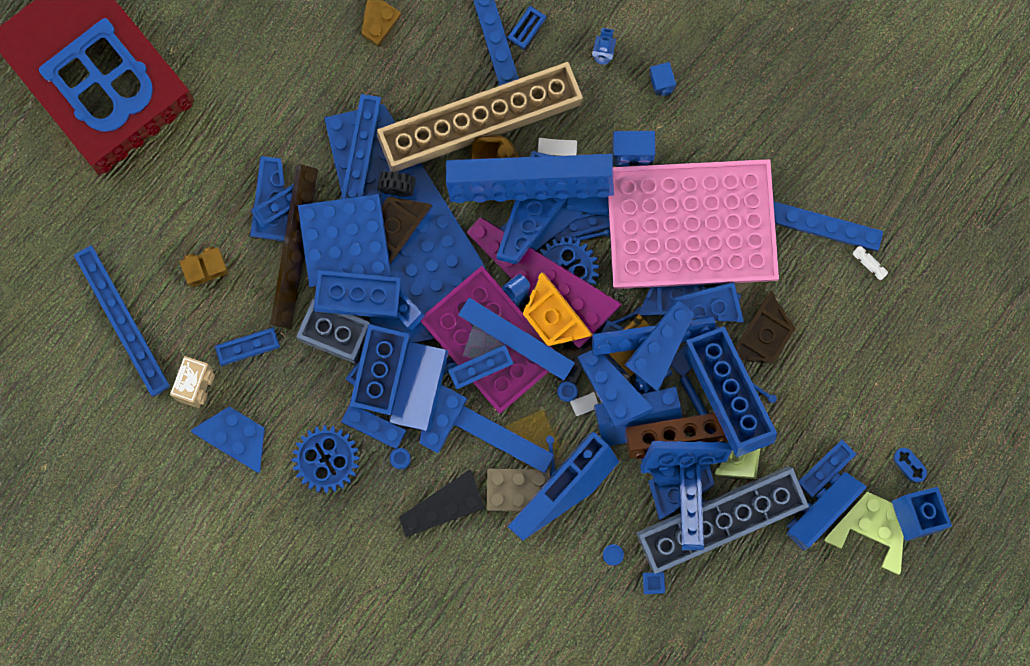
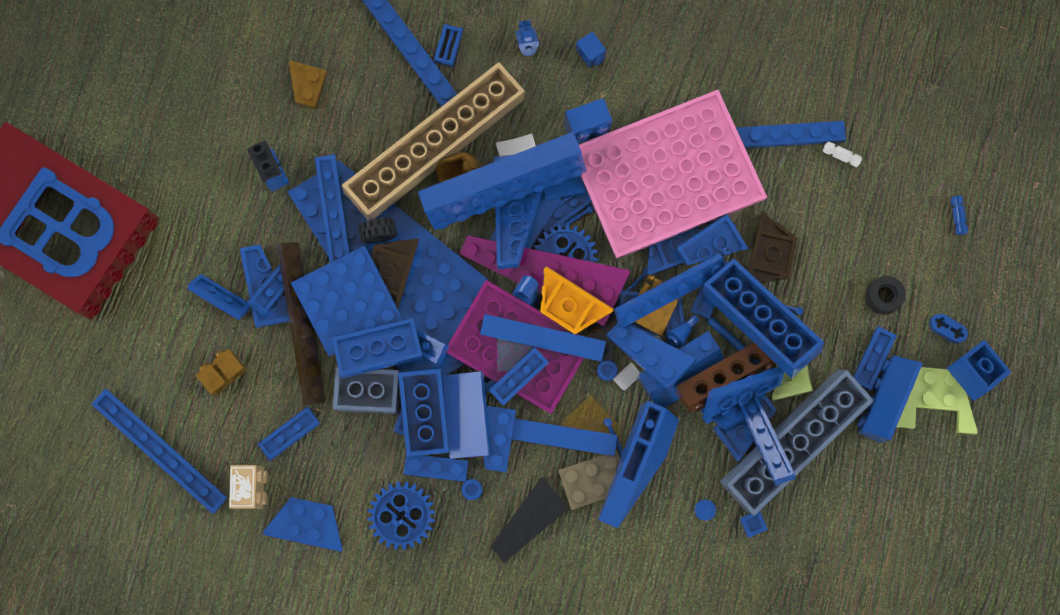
camera: 20 degrees left, 0 degrees up
blue wing [625,300,694,392] -> none
none -> blue plate [188,274,251,320]
none -> black hips [247,140,289,192]
none -> black tyre [865,276,906,315]
none -> blue axle [951,196,968,235]

